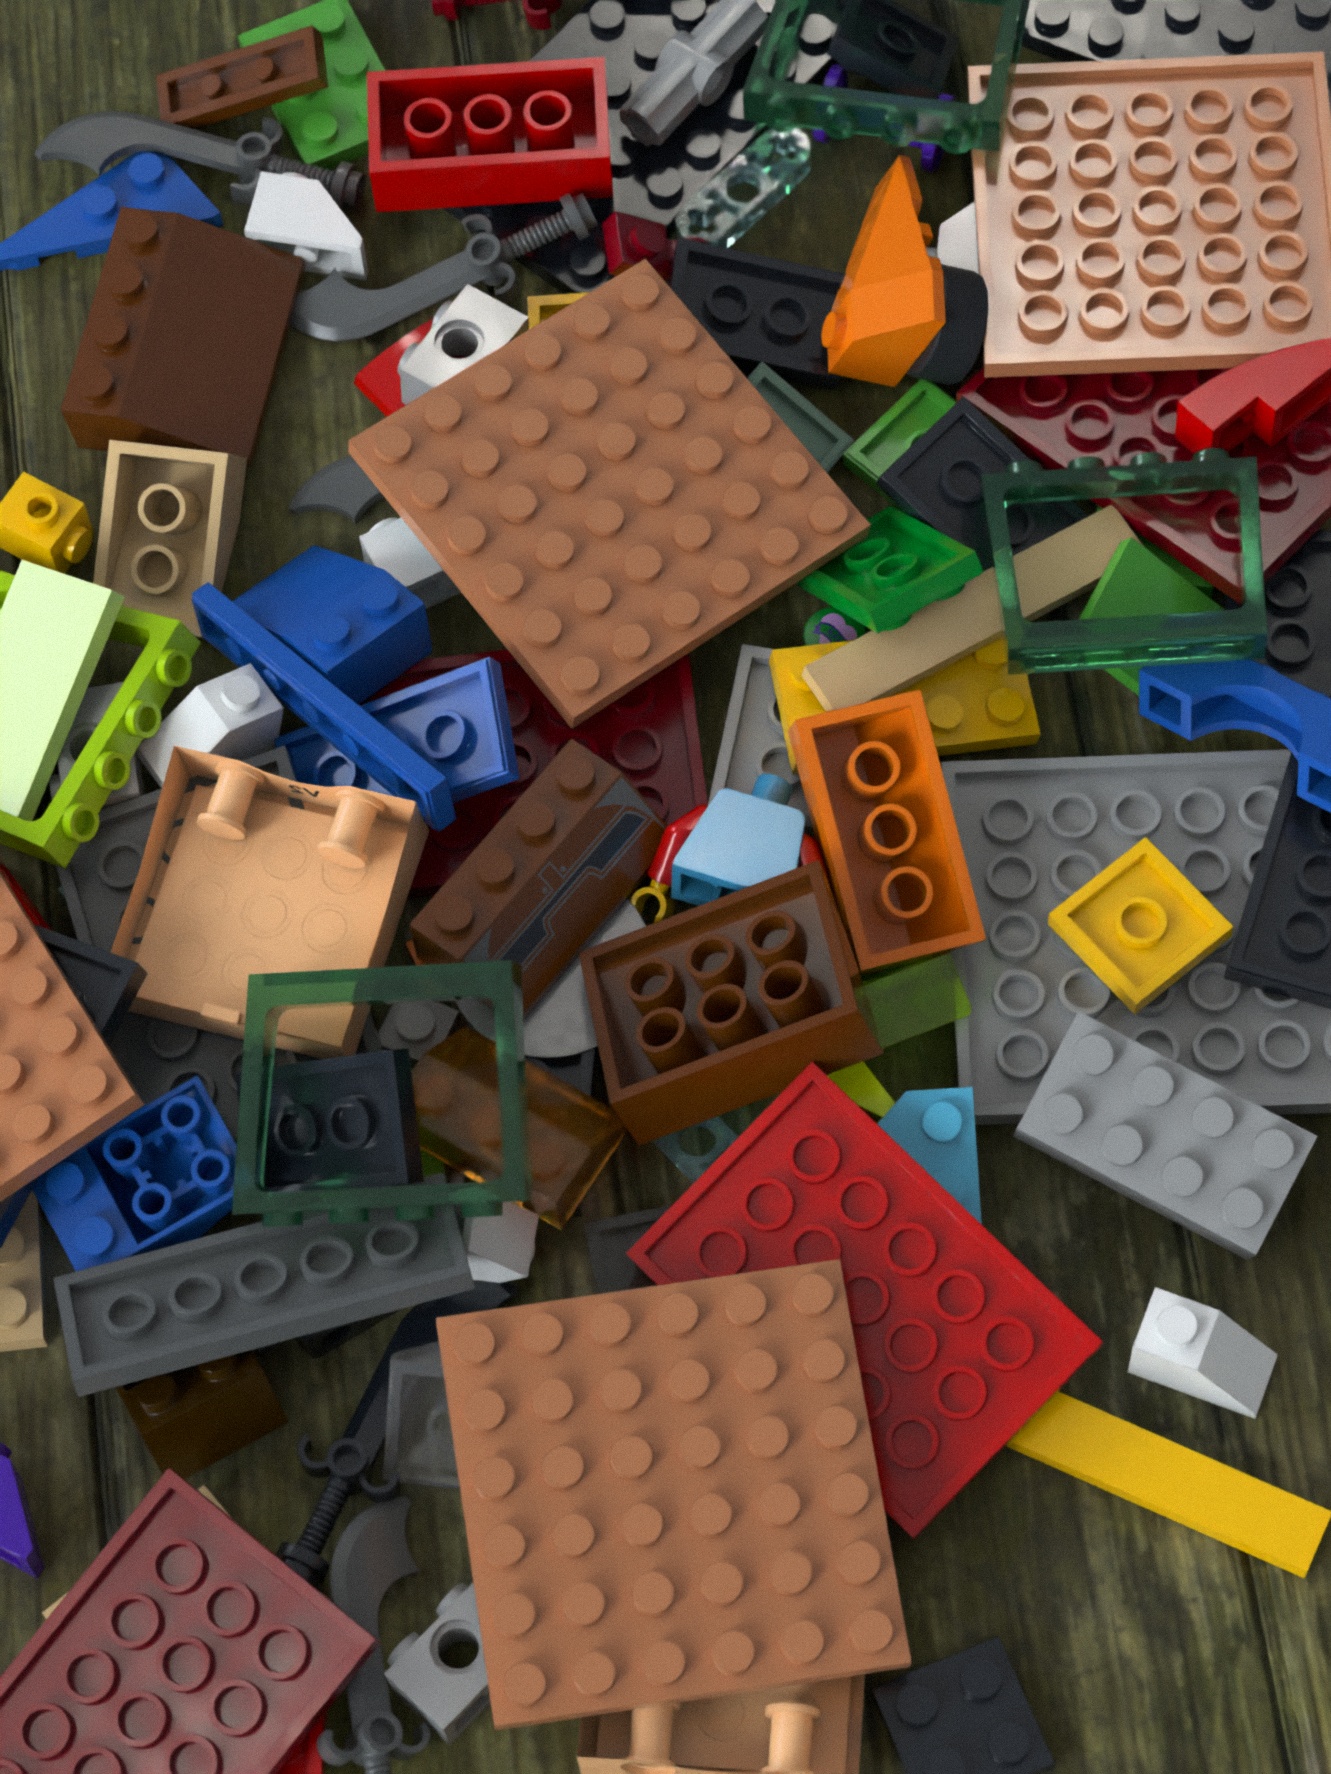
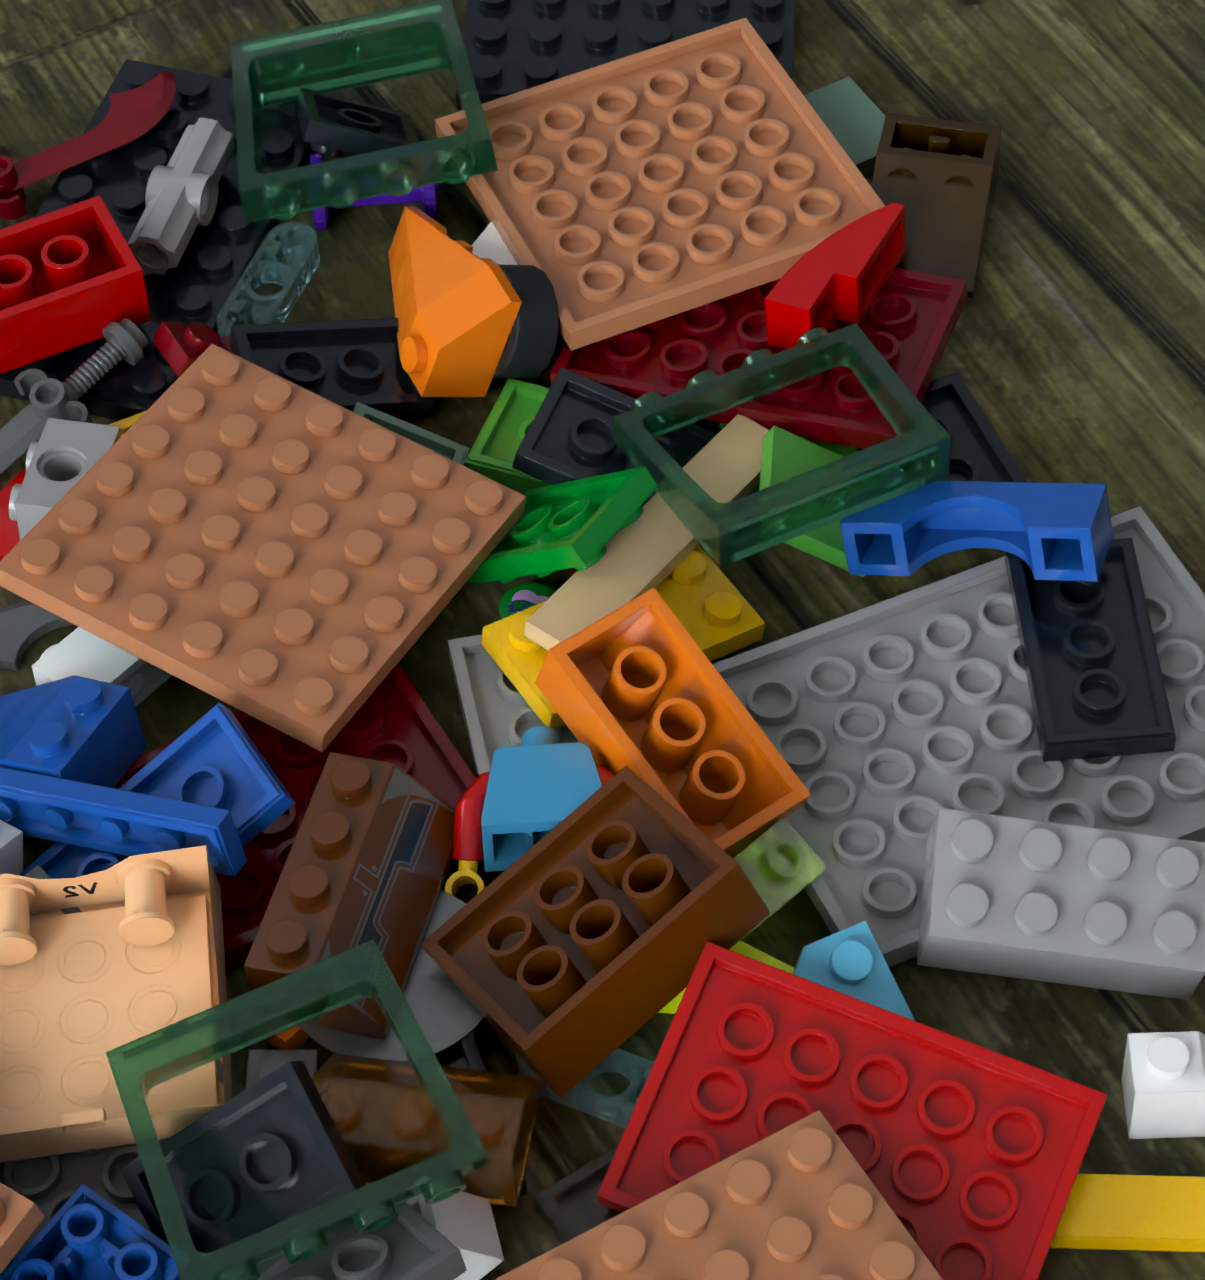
camera: 25 degrees left, 15 degrees down
yellow plate [1048,837,1234,1015] -> none

